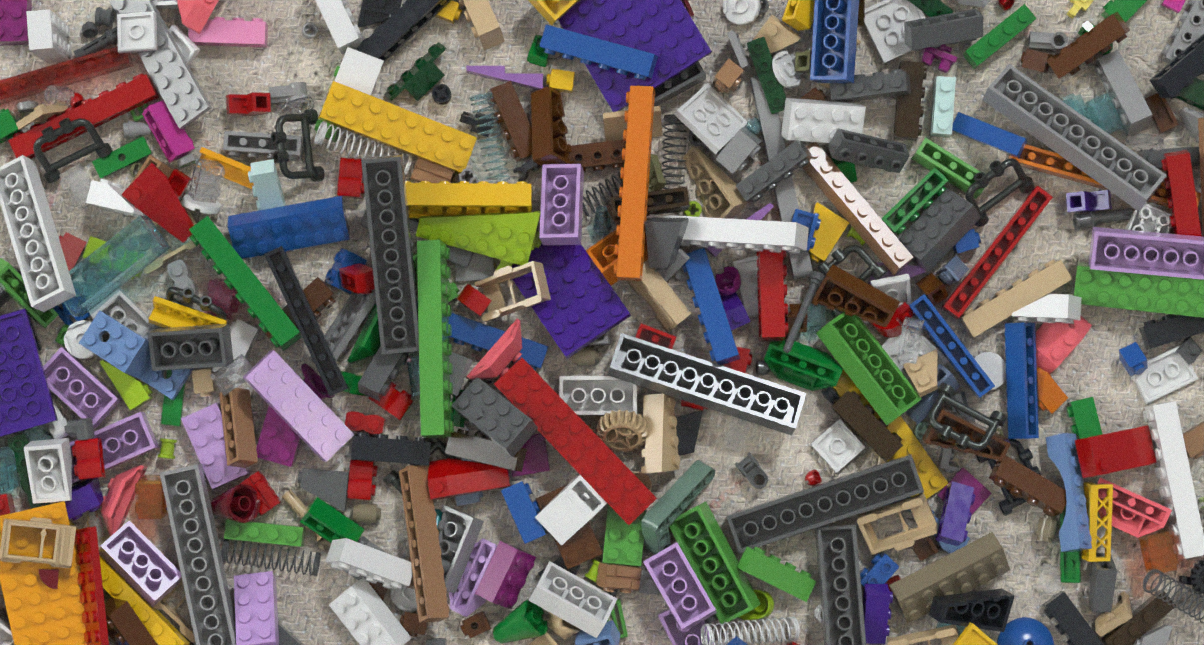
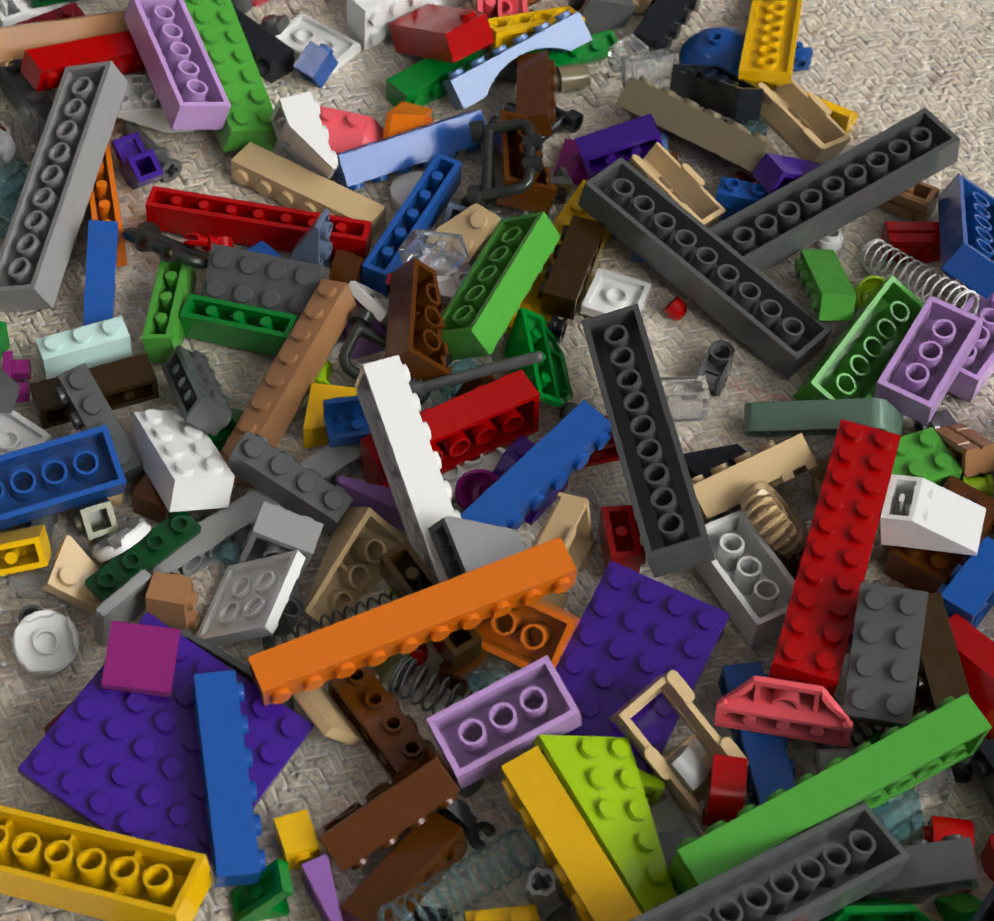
camera: 120 degrees left, 35 degrees down
none -> magenta tile [101,620,181,697]
none -> red piece [183,232,233,251]
none -> clear brick [621,48,679,89]
none -> light grey brick [666,745,709,792]

